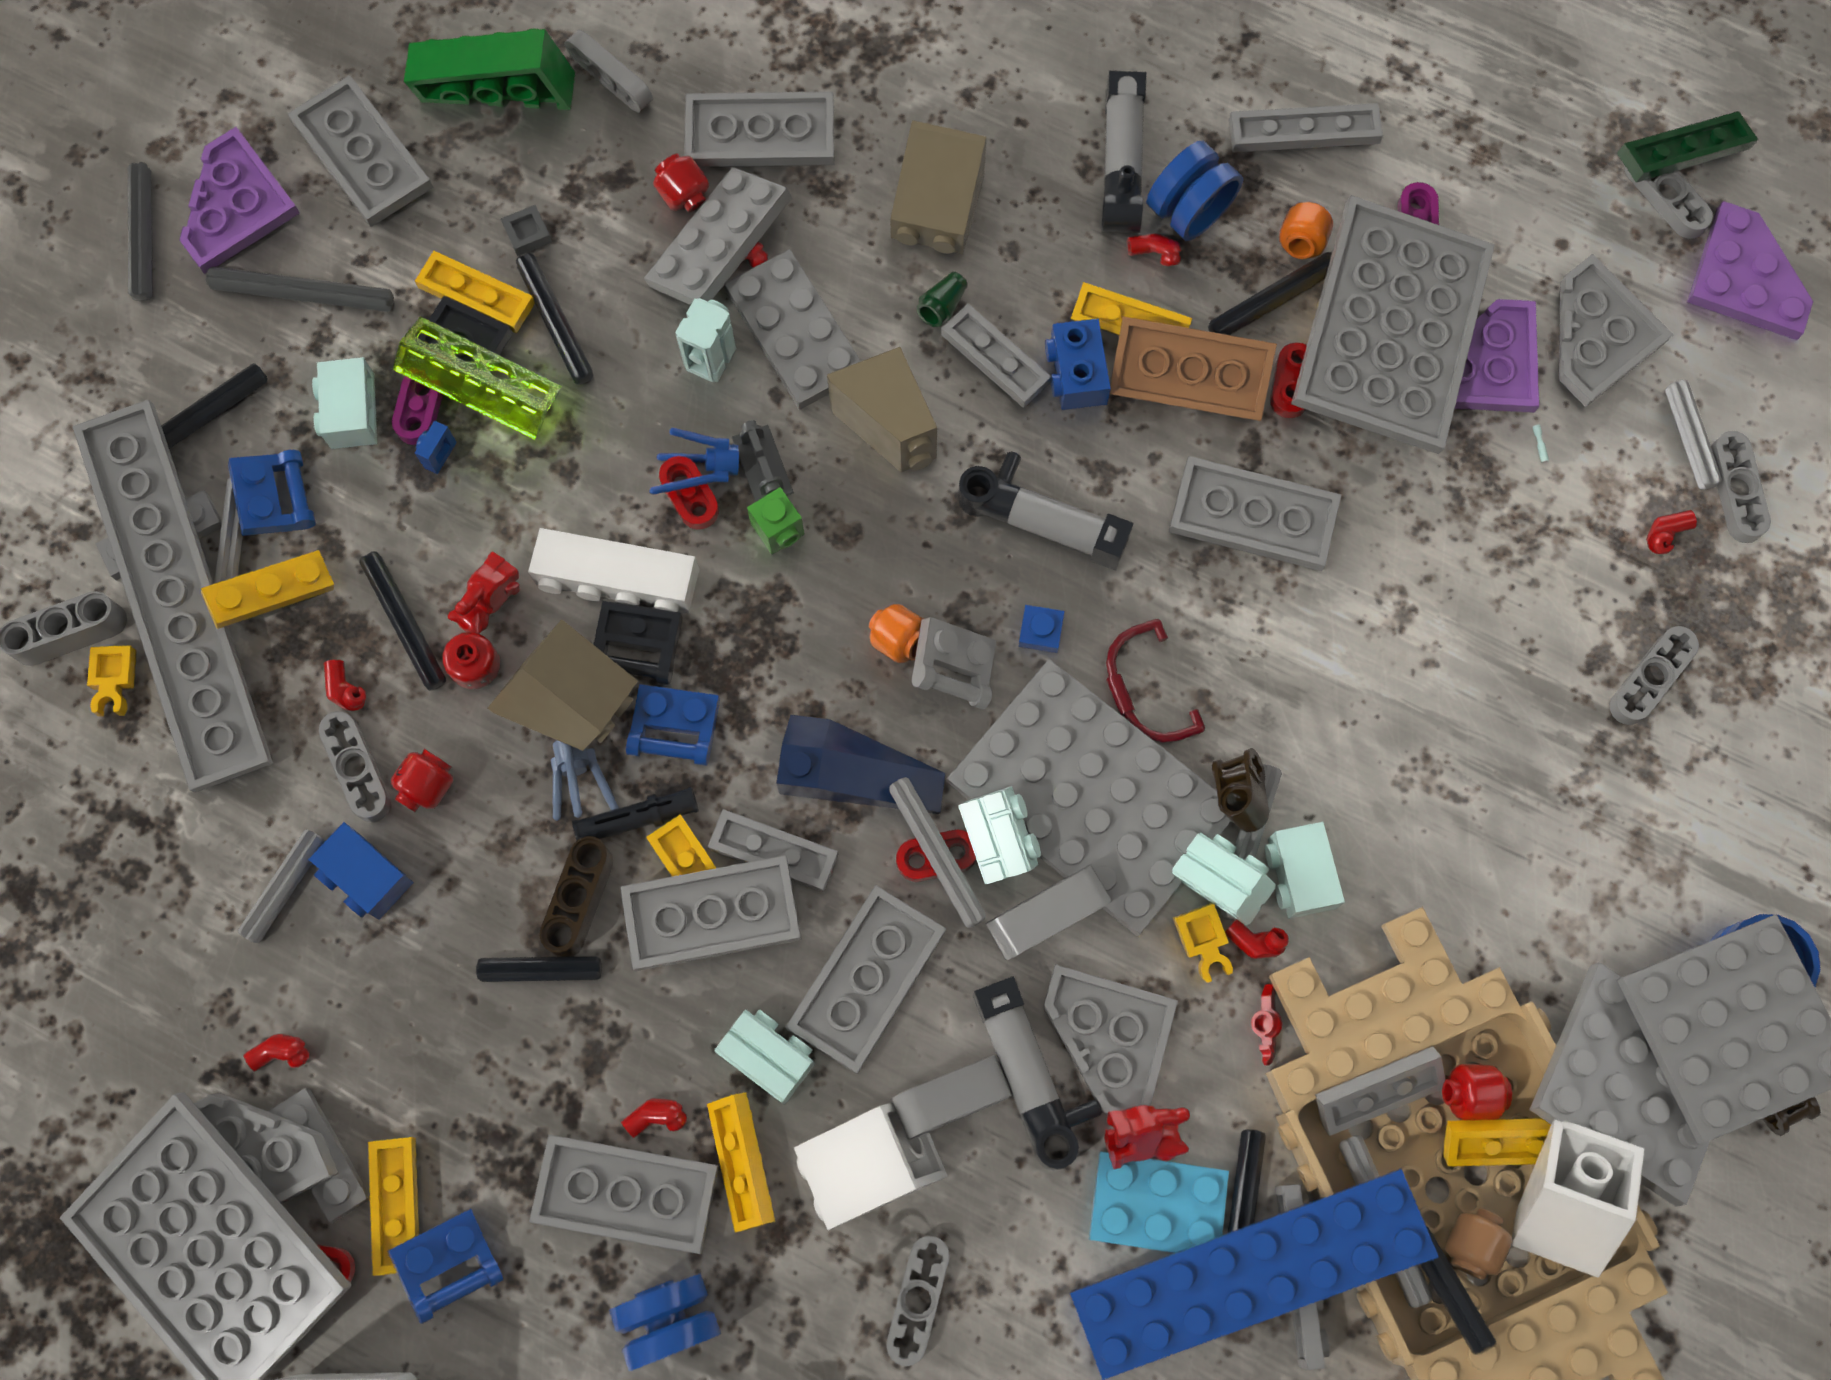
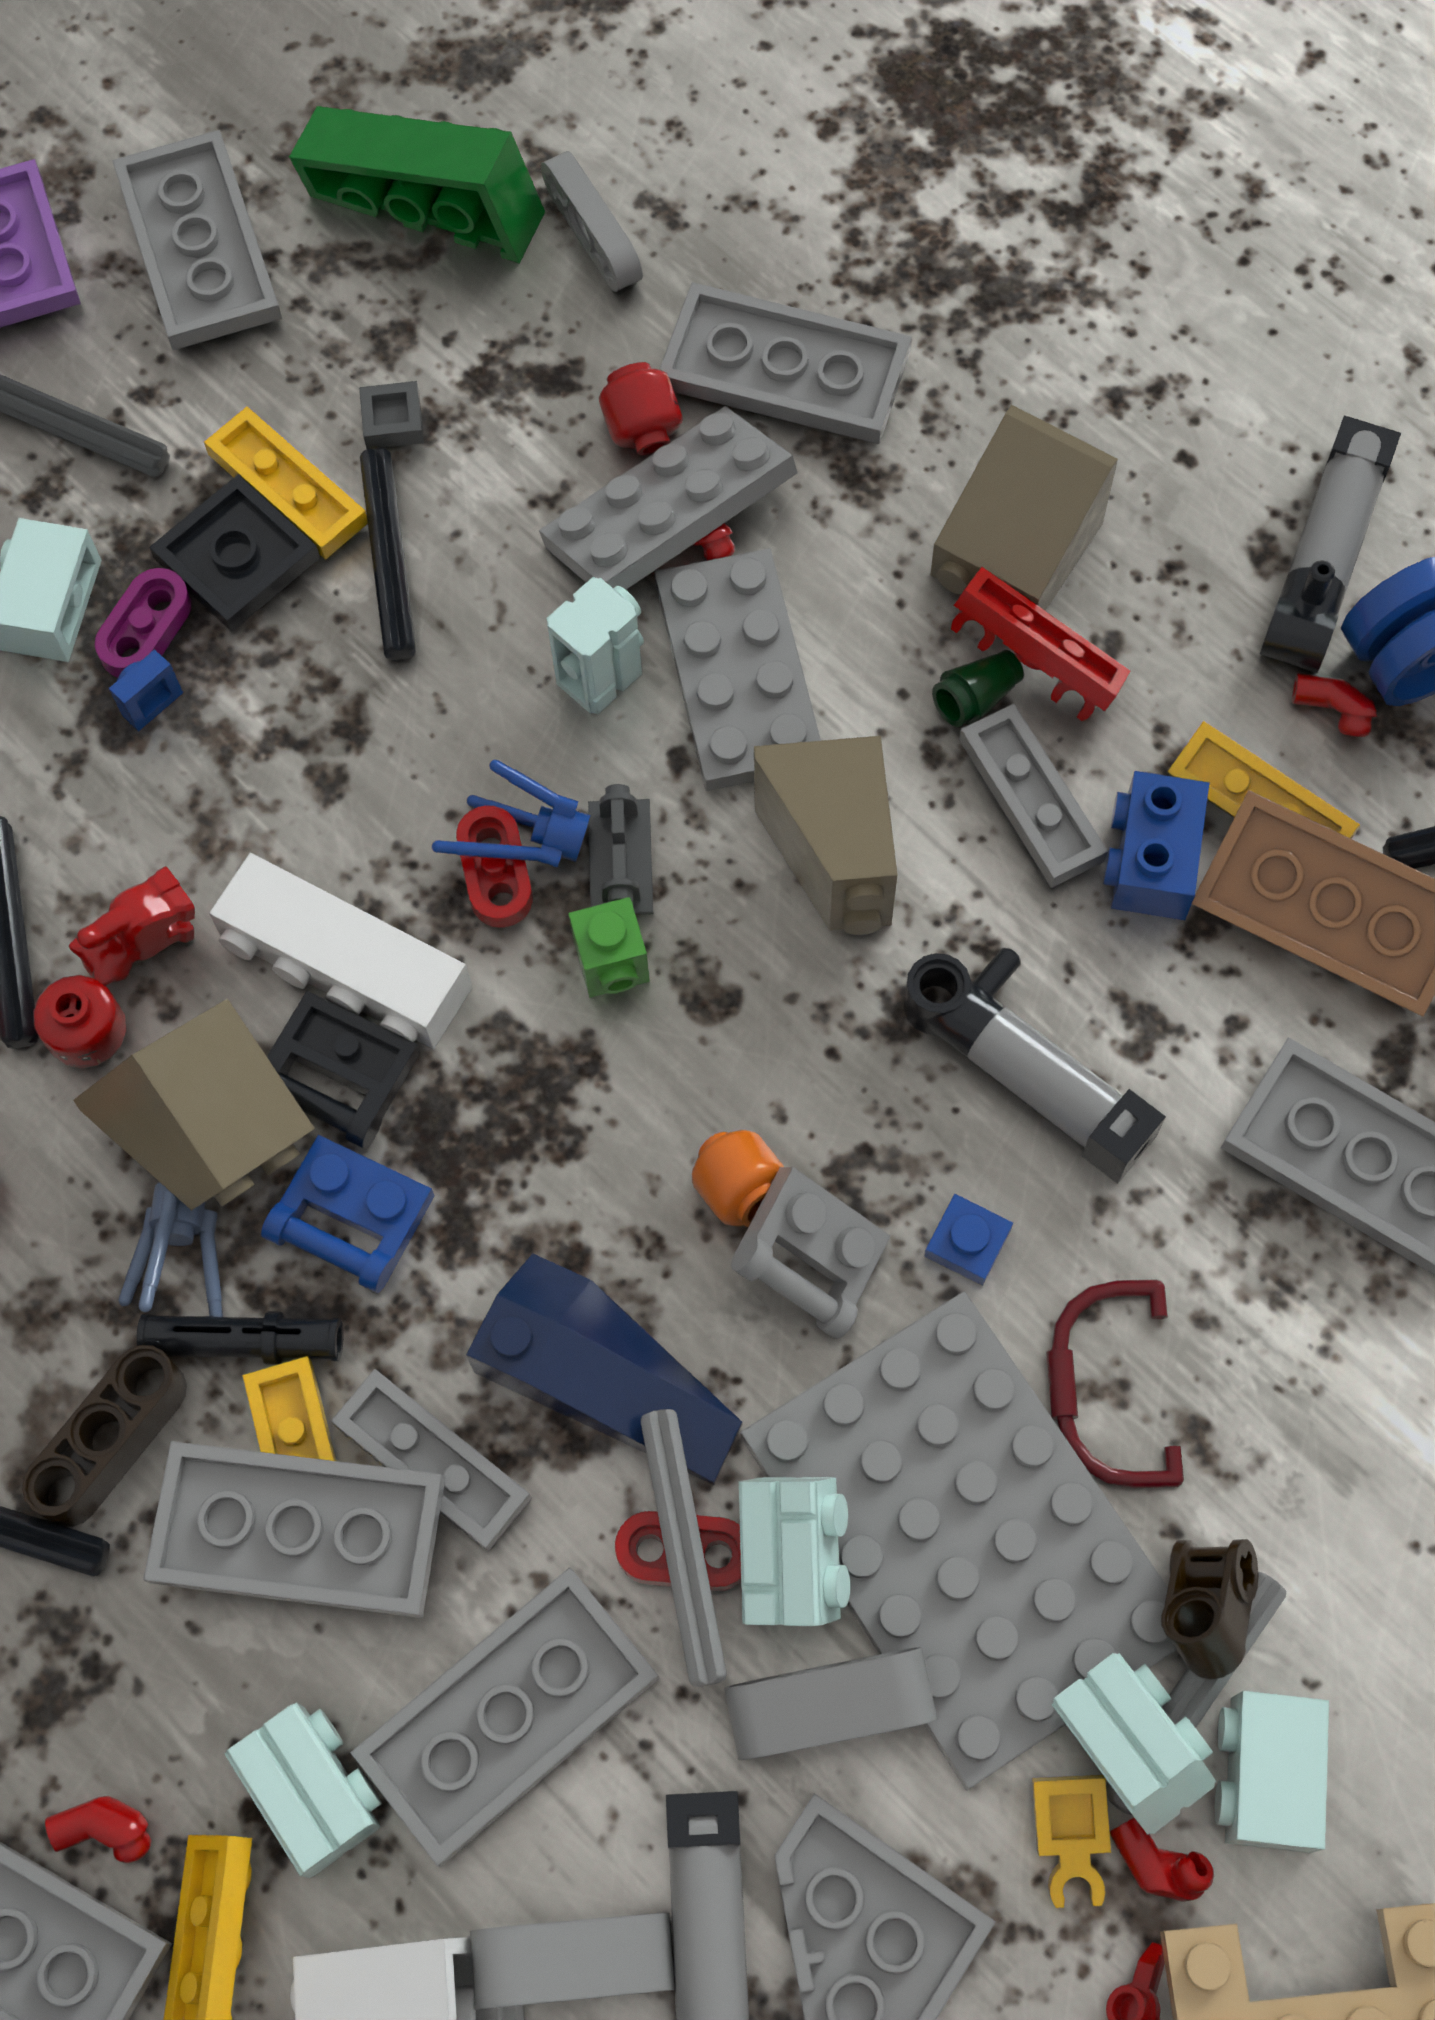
camera: 20 degrees right, 5 degrees down
clear neon green fence [393,316,562,439] -> none
none -> red plate [951,566,1131,721]

